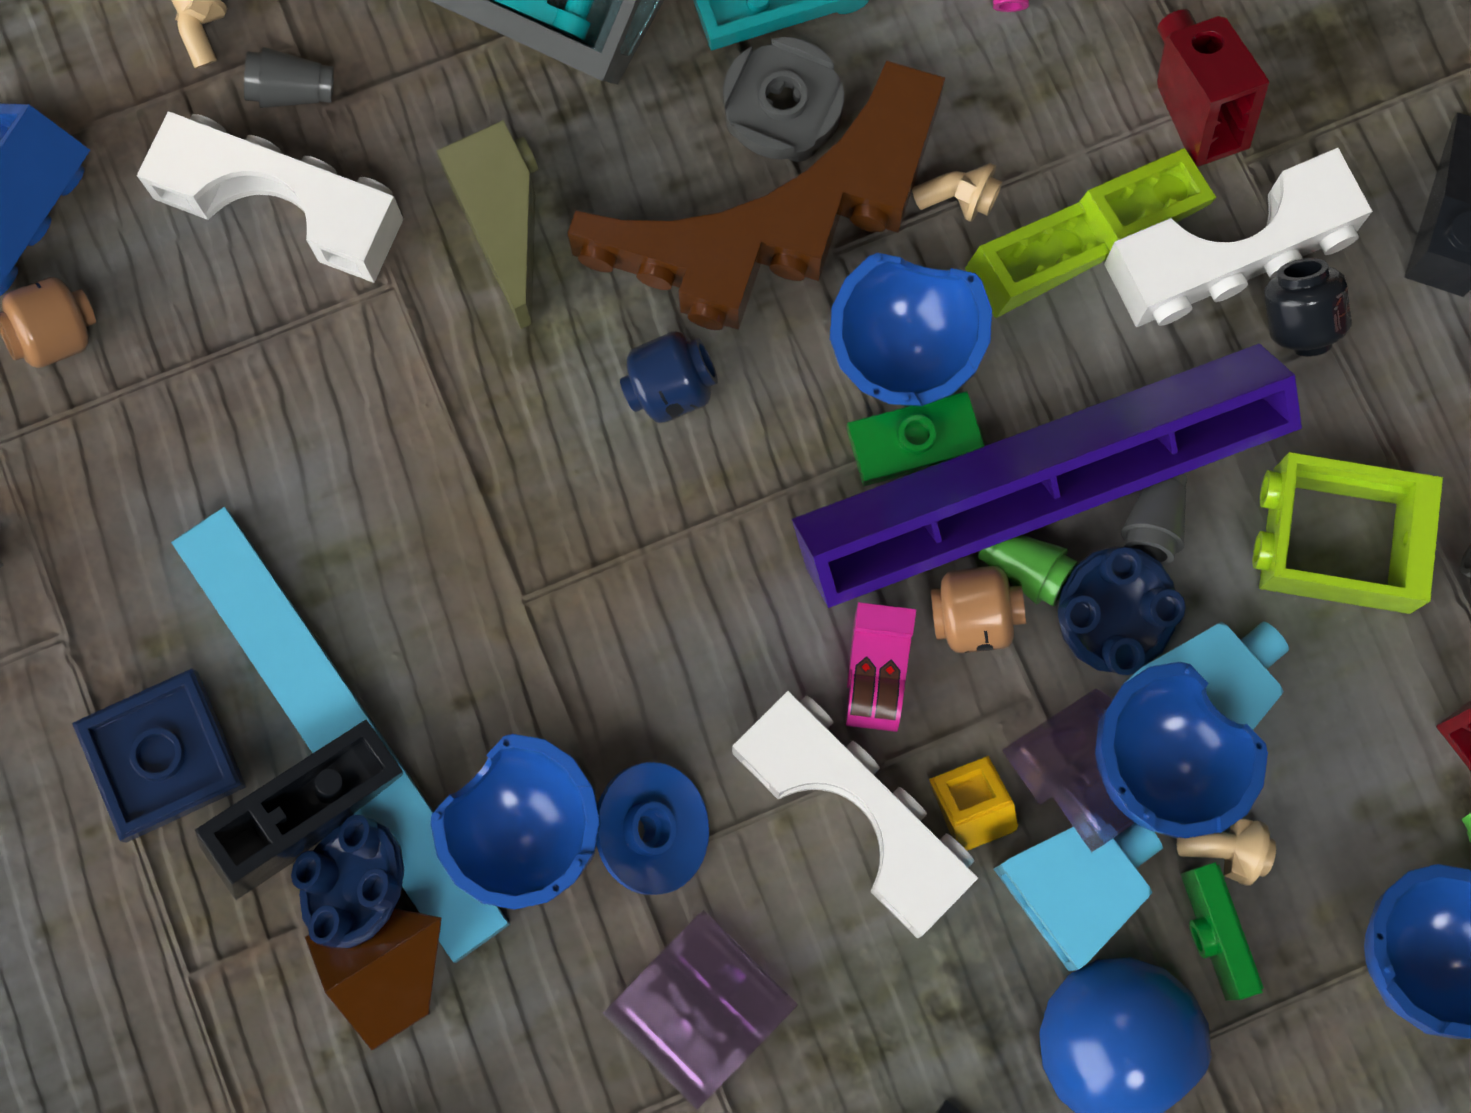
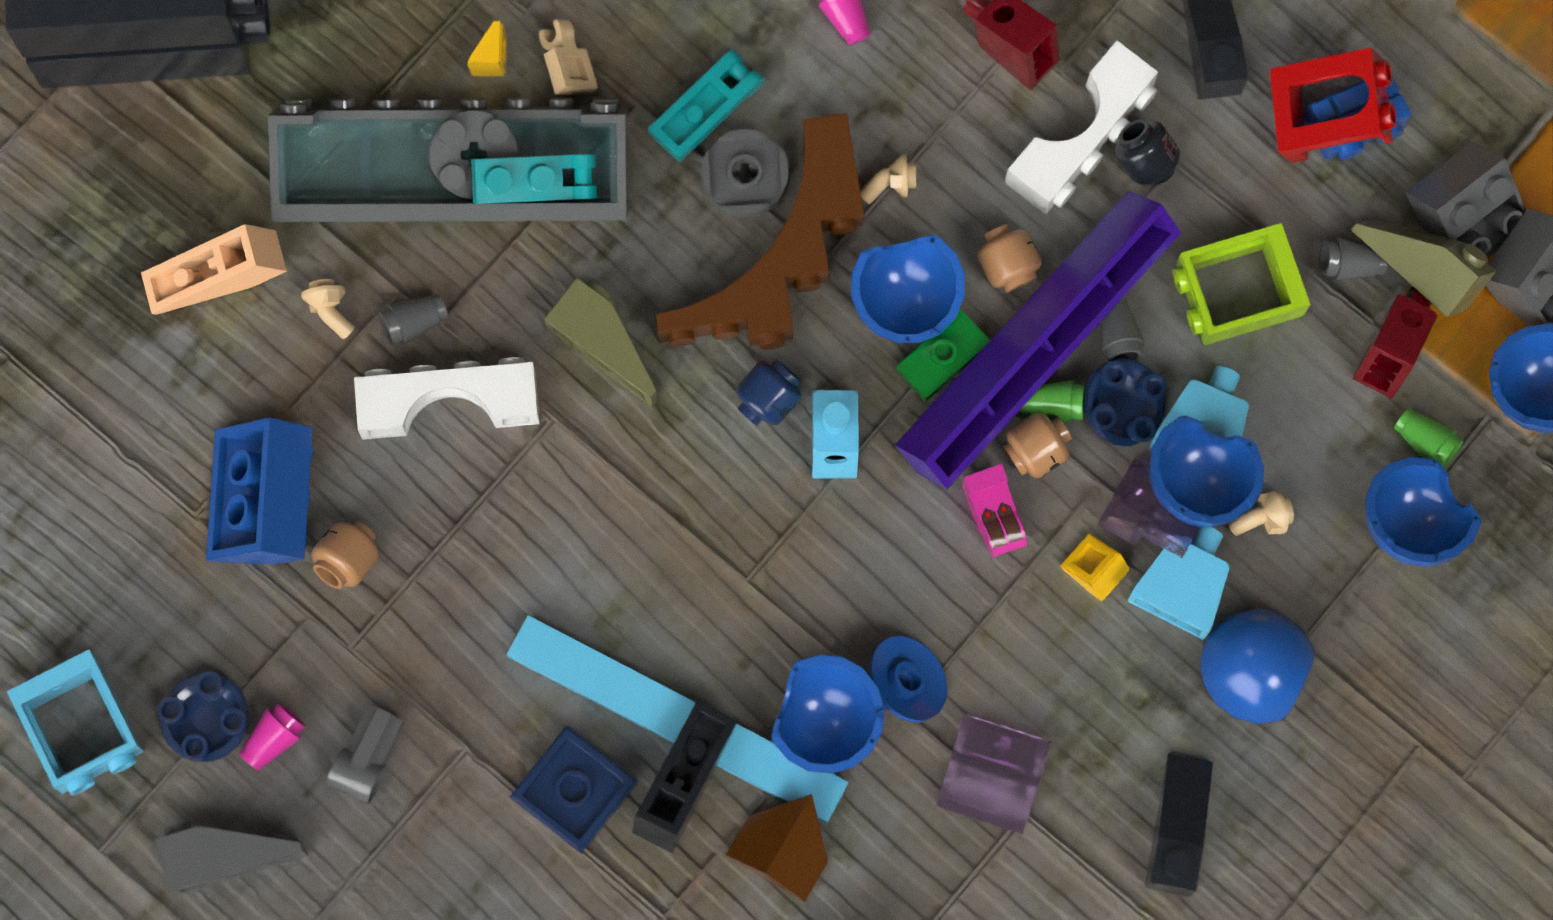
camera: 30 degrees left, 0 degrees up
dark blue dish [291,815,405,948] -> none
white arch [732,691,978,938] -> none
lime slope [965,148,1216,319] -> none
green plate [1180,862,1264,1001] -> none
none -> medium azure torso [812,390,859,478]
none -> medium nougat head [976,224,1042,293]

